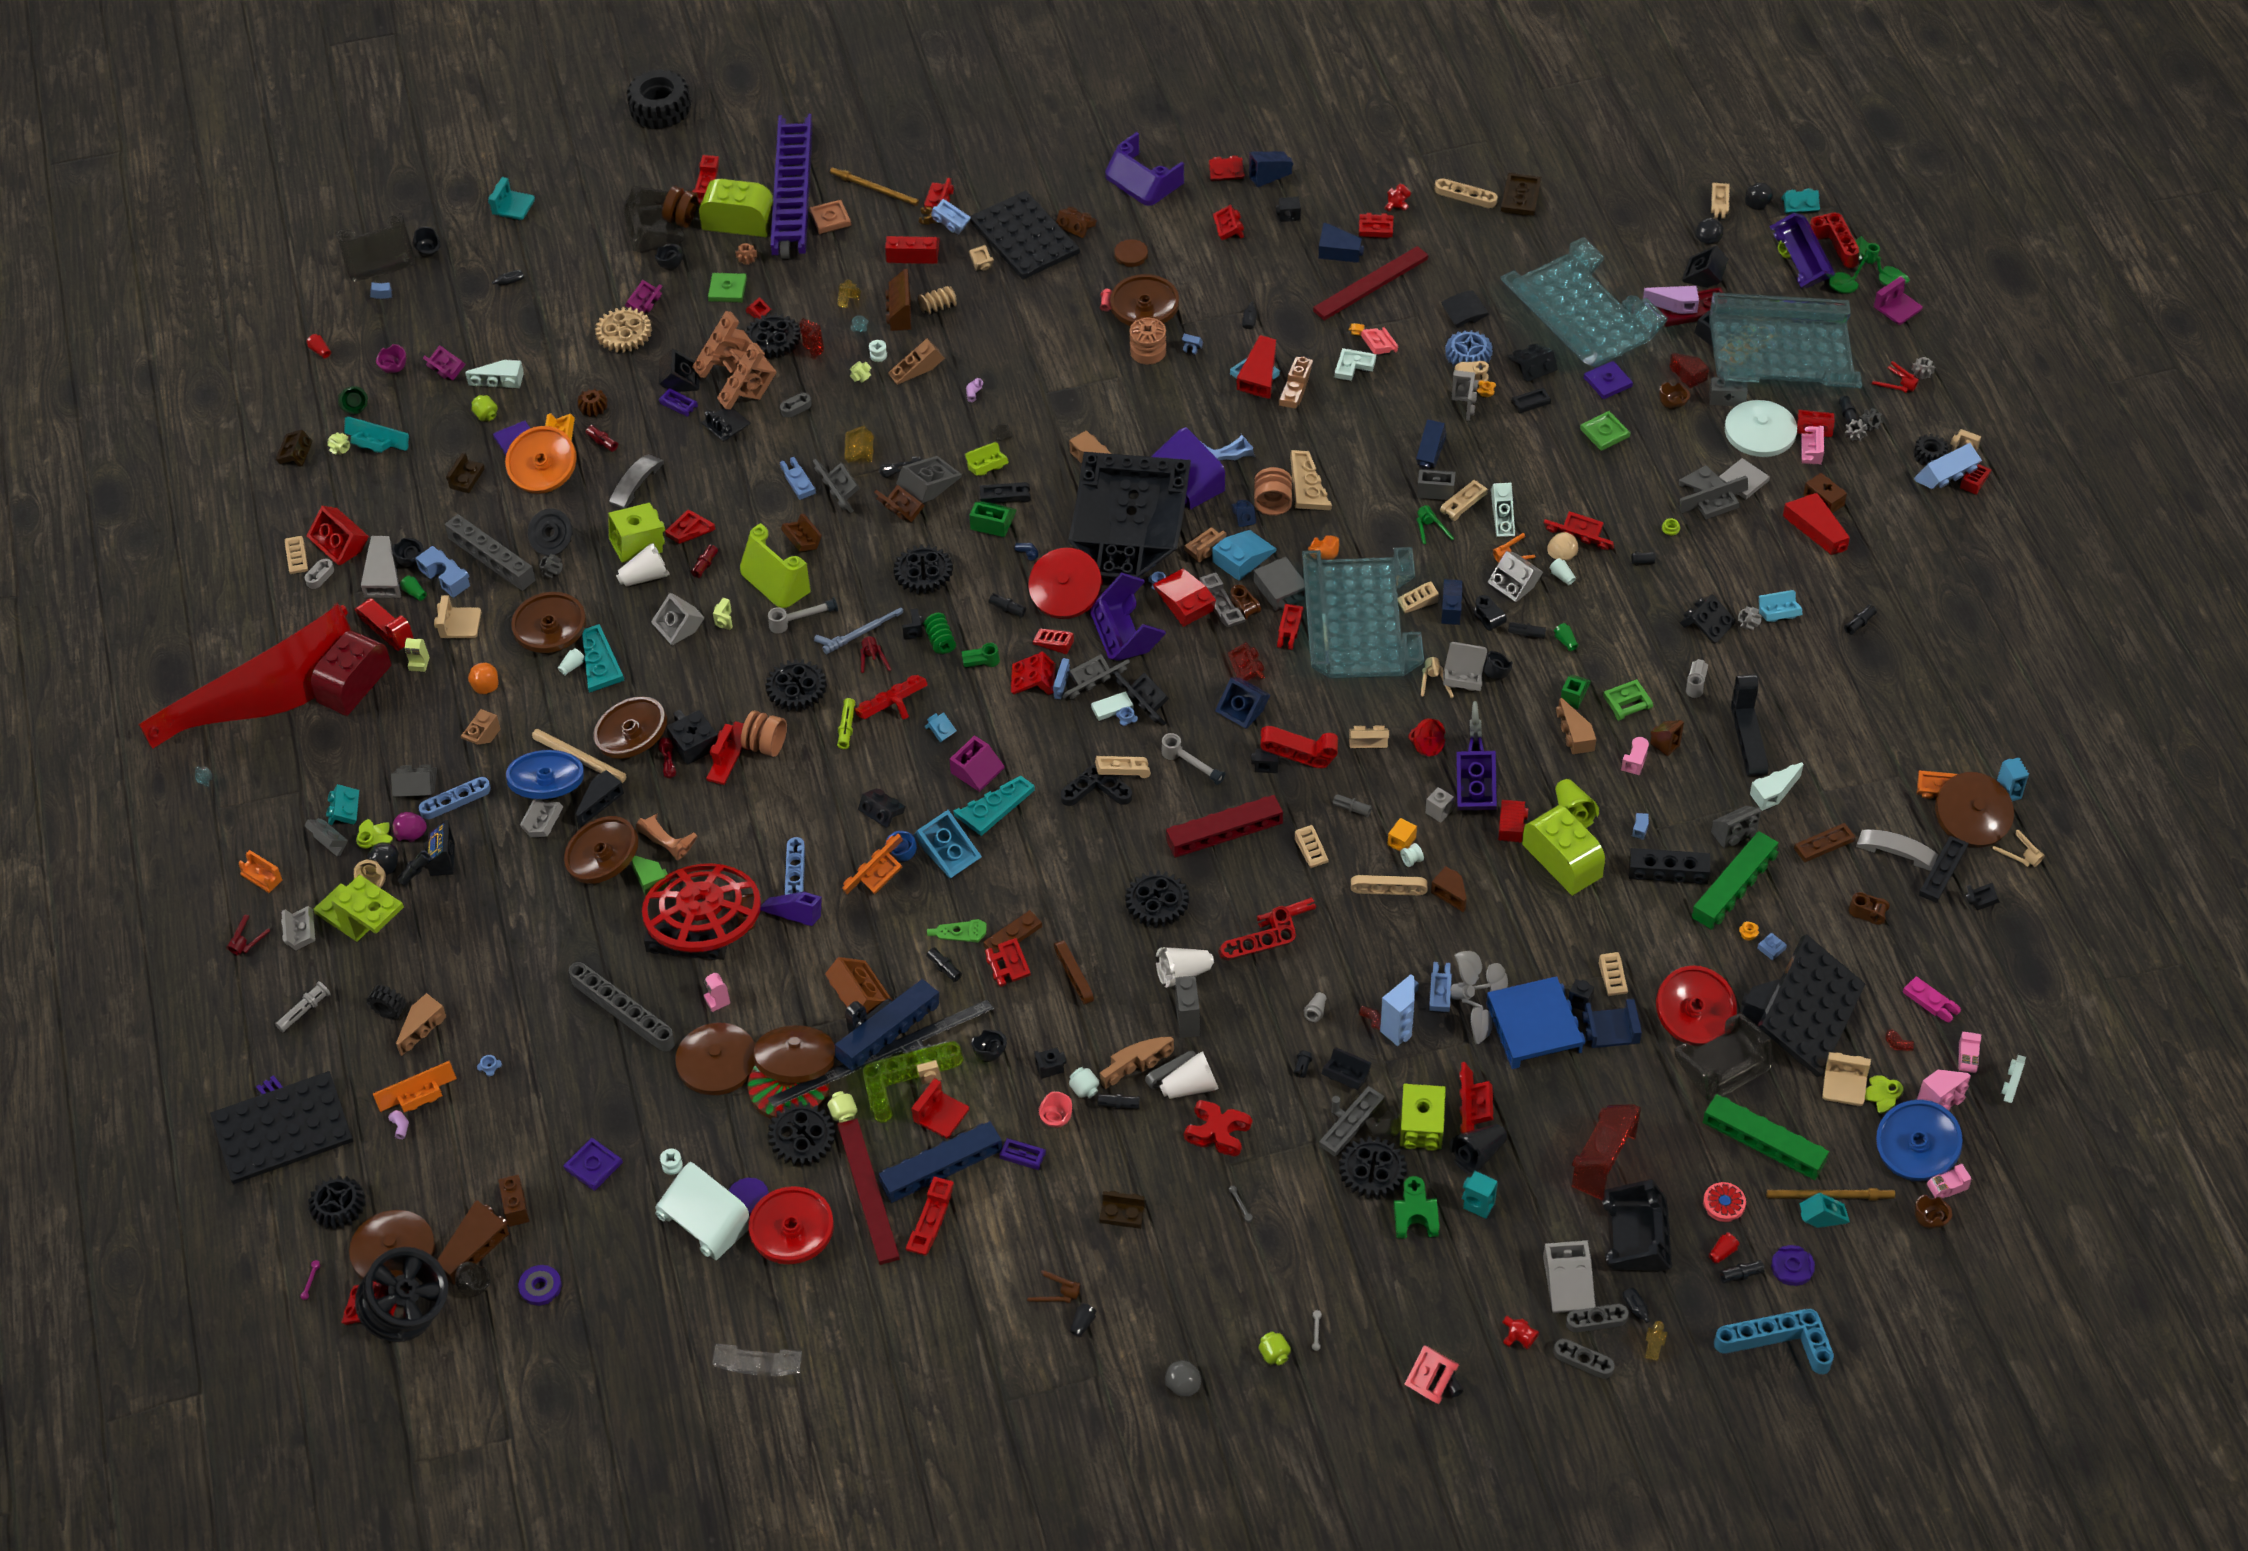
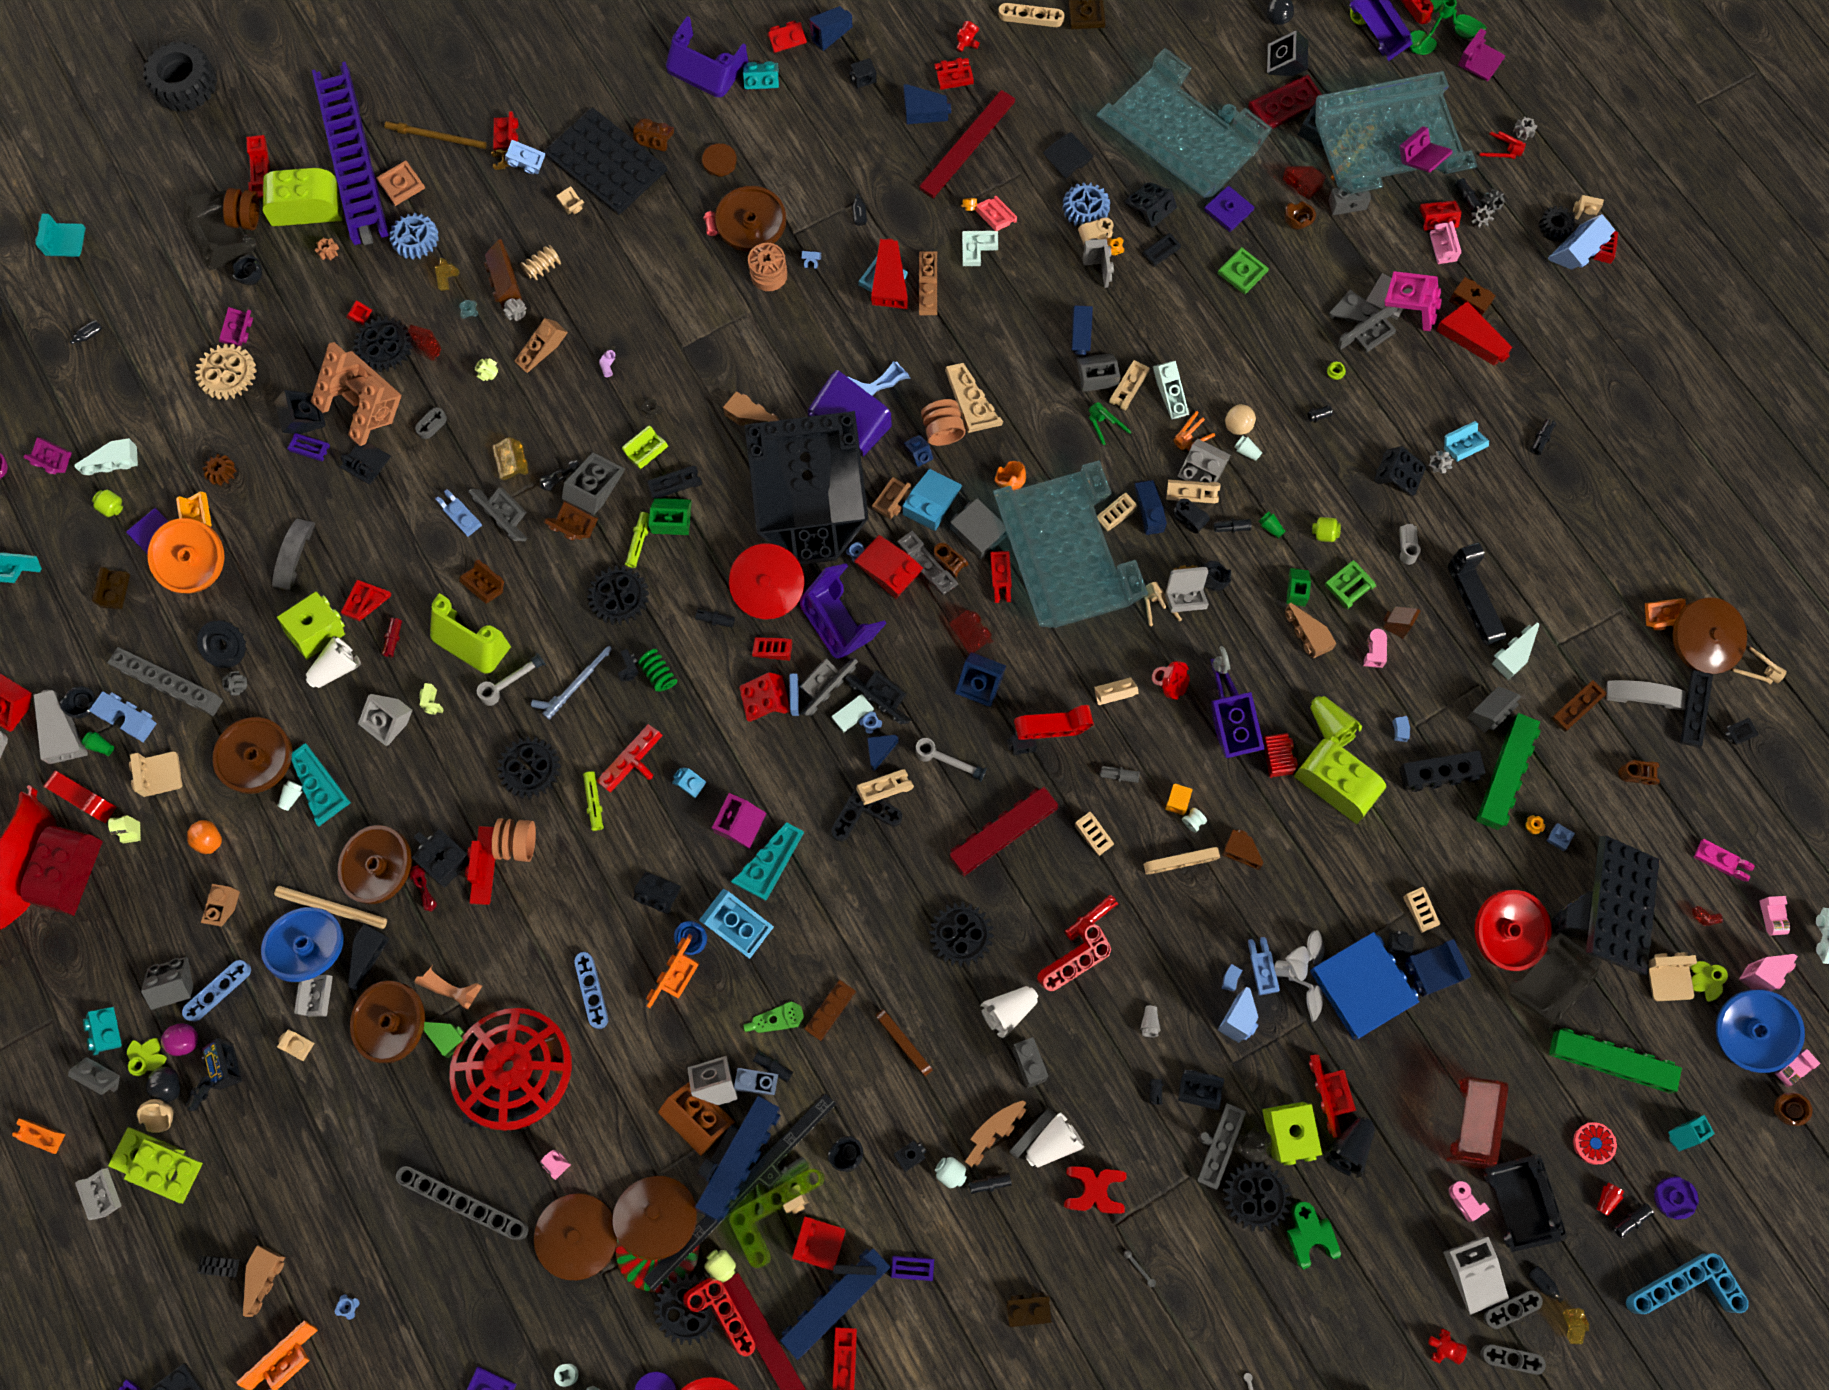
camera: 15 degrees left, 20 degrees up
dark red plant [226,915,270,955] -> none
light grey pin [275,981,330,1033] -> none
dark red pin [586,425,618,452] -> none
bright green plate [708,273,747,302] -> none
dark purple slope [760,892,822,926] -> none
dark red plant [860,636,892,673] -> none
light aqua wheel [869,340,887,362] -> none
red slope [885,236,940,264] -> none
green piece [962,643,1000,667] -> none
red plate [985,938,1031,987] -> none
dark blue arm [1015,543,1039,561] -> none
coral hair [1039,1092,1072,1128] -> none
red bracket [1213,205,1245,241] -> none
clear red arm [1359,1006,1381,1029] -> none
light grey brick [1425,787,1454,823] -> none
teal brick [1462,1171,1498,1219] -> none
red bracket [1543,511,1614,550] -> none
lavender slope [1643,286,1699,314] -> none
light aqua dish [1725,400,1797,457] -> none
pearl gold bar [1766,1188,1895,1201] -> none
dark azure brick [1997,758,2029,801] -> none
none -> tan bracket [277,1029,315,1061]
none -> medium blue gear [390,213,439,260]
none -> light grey gear [503,298,527,321]
none -> lime pin [625,512,650,568]
none -> red beam [683,1278,755,1356]
none -> light grey slope [688,1056,737,1105]
none -> sand blue slope [734,1068,778,1095]
none -> teal bracket [743,61,779,89]
none -> black tile [833,1265,877,1275]
none -> dark blue slope [868,735,898,771]
none -> tan plate [1166,480,1221,503]
none -> lime head [1312,517,1341,542]
none -> dark pink bracket [1385,271,1442,331]
none -> magenta bracket [1399,126,1452,172]
none -> bright pink leg [1449,1181,1490,1222]

